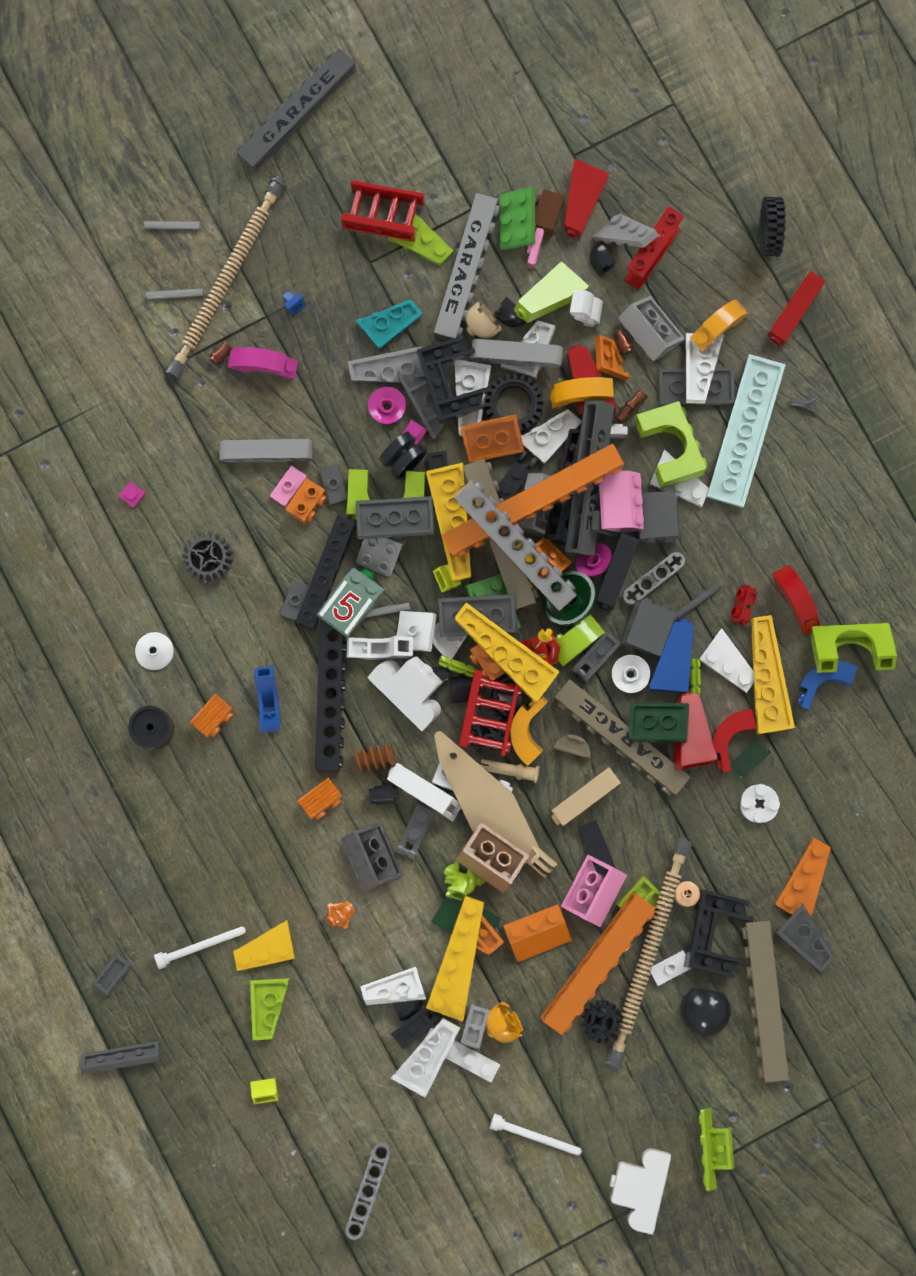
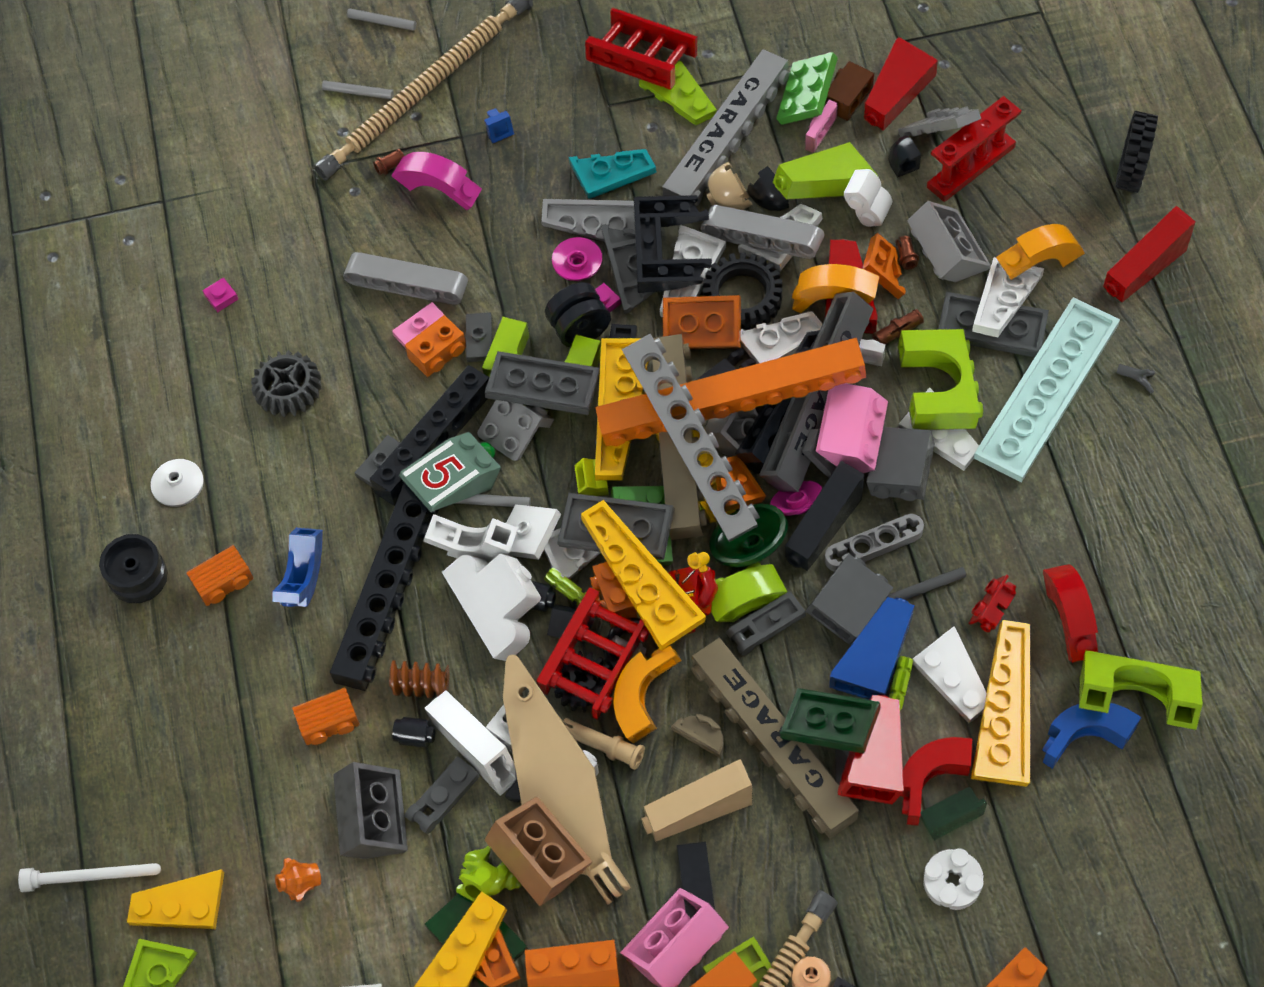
camera: 15 degrees right, 20 degrees down
white dish [612,655,650,693] -> none

